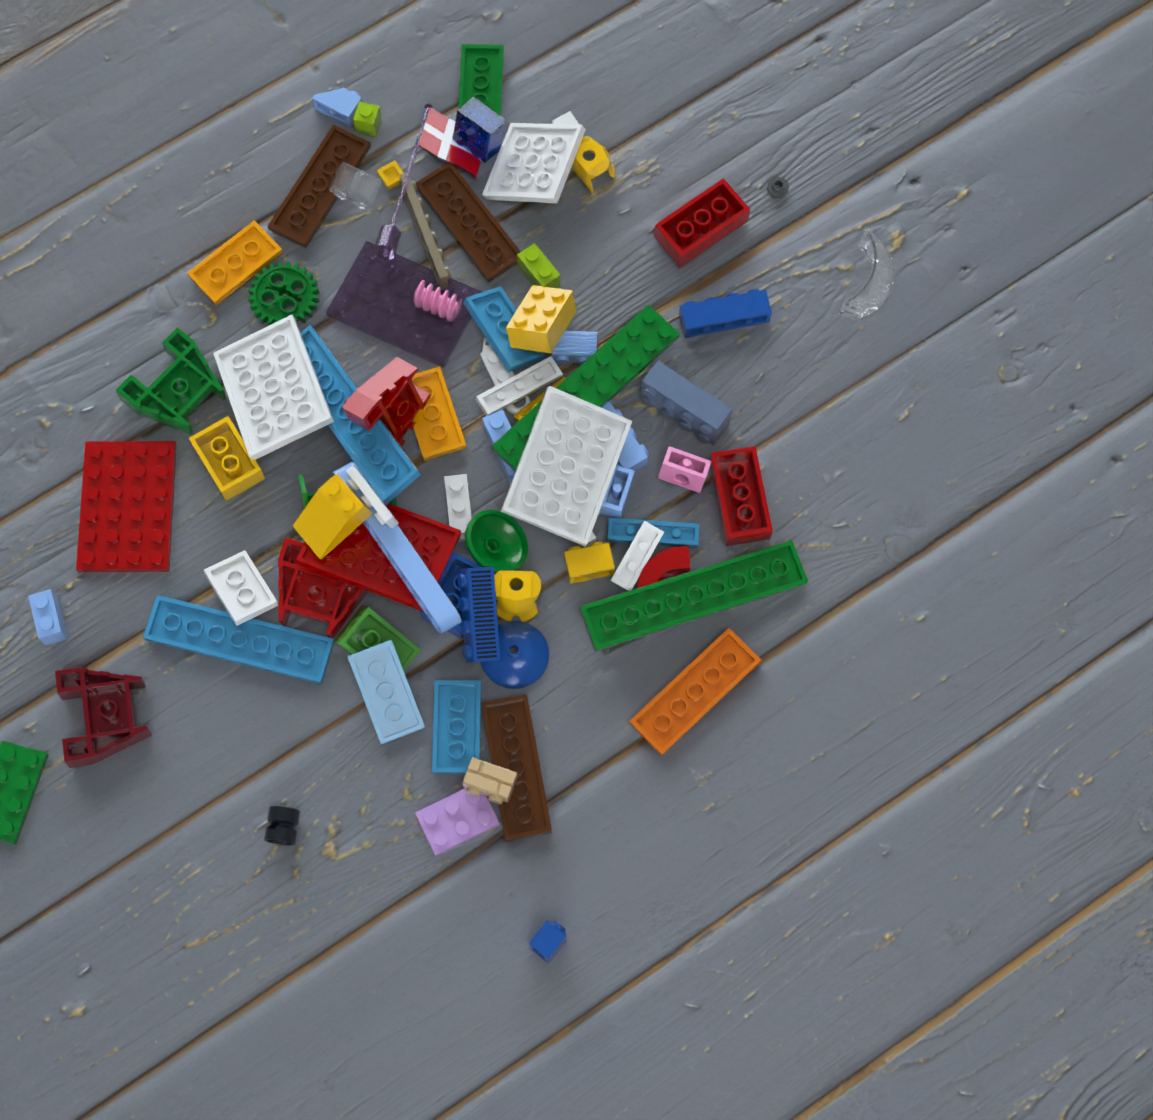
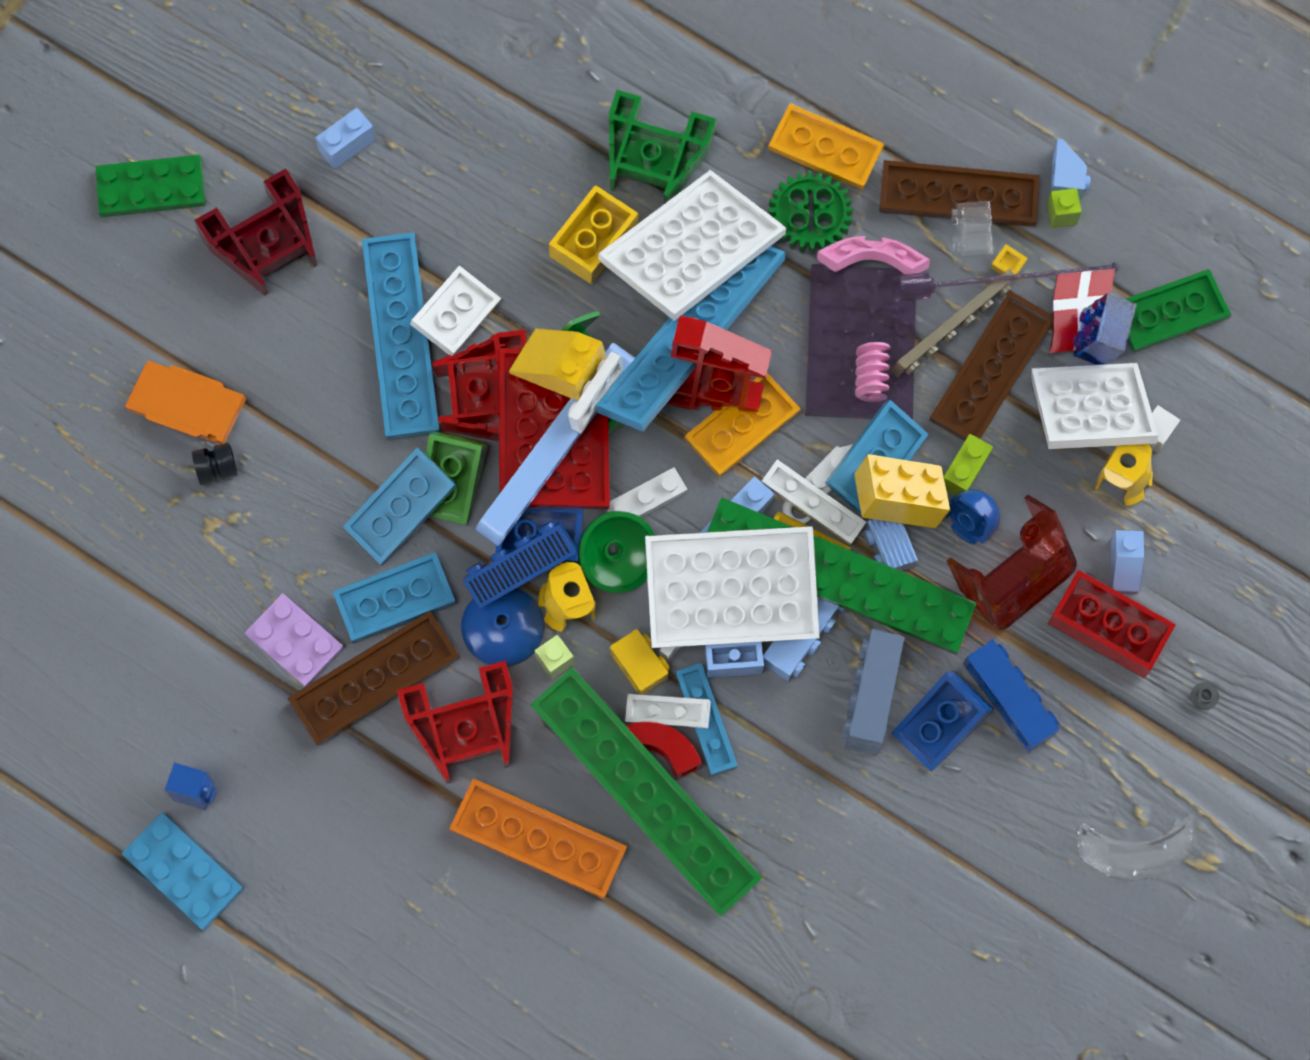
camera: 65 degrees right, 0 degrees up
red plate [76,441,177,572] -> none
tan brick [462,757,518,804] -> none
bright pink brick [658,446,712,493] -> none
red brick [710,446,773,546] -> none
none -> dark azure plate [121,812,244,931]
none -> orange piece [125,360,246,444]
none -> red wedge [397,661,513,784]
none -> yellowish green brick [535,635,574,680]
none -> bright pink plate [817,236,930,278]
none -> blue slope [891,671,994,772]
none -> blue cylinder [946,489,1000,544]
none -> clear red windscreen [946,495,1077,630]
none -> light blue slope [1110,530,1144,593]

